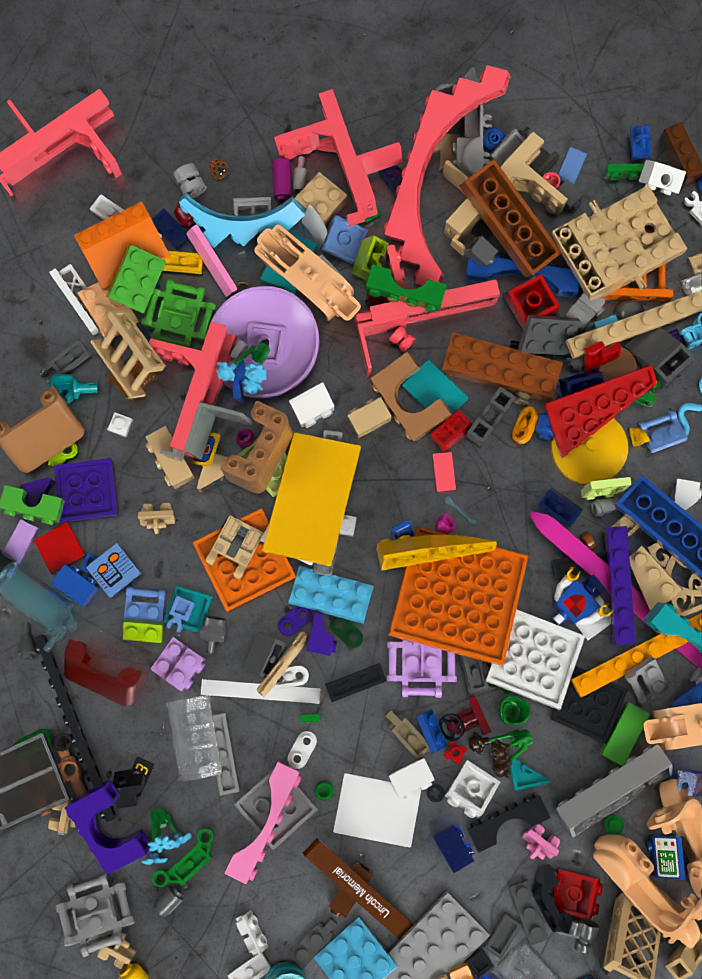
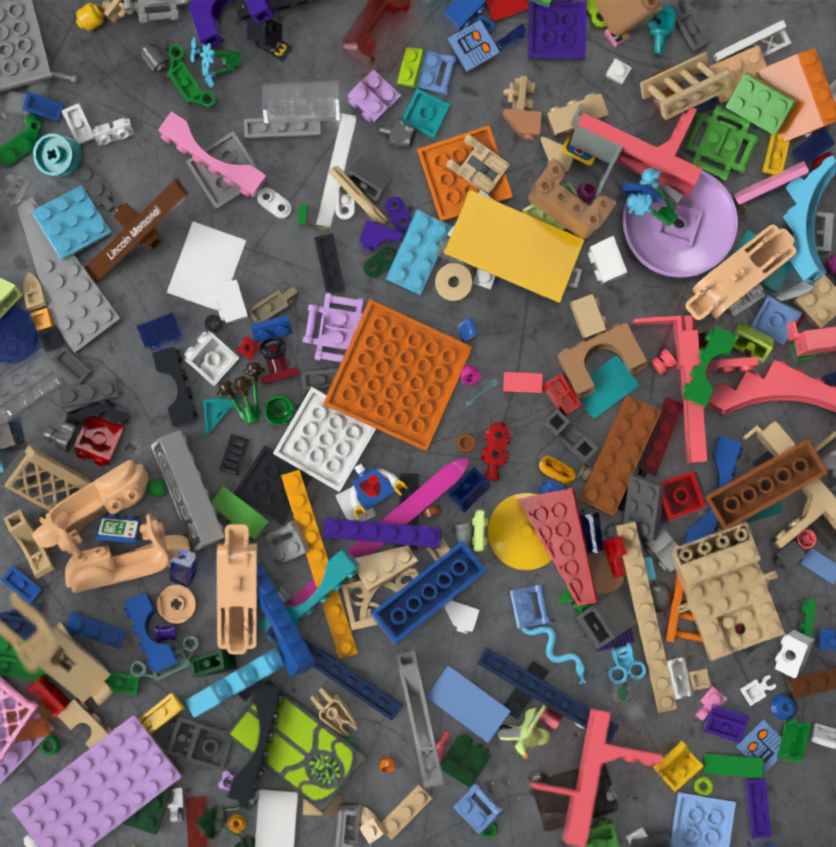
camera: 100 degrees right, 5 degrees up
medium blue plate [167,596,195,633] -> none
green plate [314,781,334,801] -> none
yellow wedge [376,535,497,571] -> none
dark grey brick [464,236,498,267] -> none
bright pink hips [521,824,560,860] -> none
clear blue plate [582,574,607,597] -> none
yellow tile [629,427,650,447] -> none
none -> black slope [219,434,249,476]
none -> tan tile [435,263,474,301]
none -> dark orange tile [456,434,475,453]
none -> red brick [481,422,512,481]
none -> clear blue plate [496,24,526,51]
none -> nougat slope [503,109,542,141]
none -> bright pink slope [605,29,631,48]
none -> dark red plate [638,397,684,476]

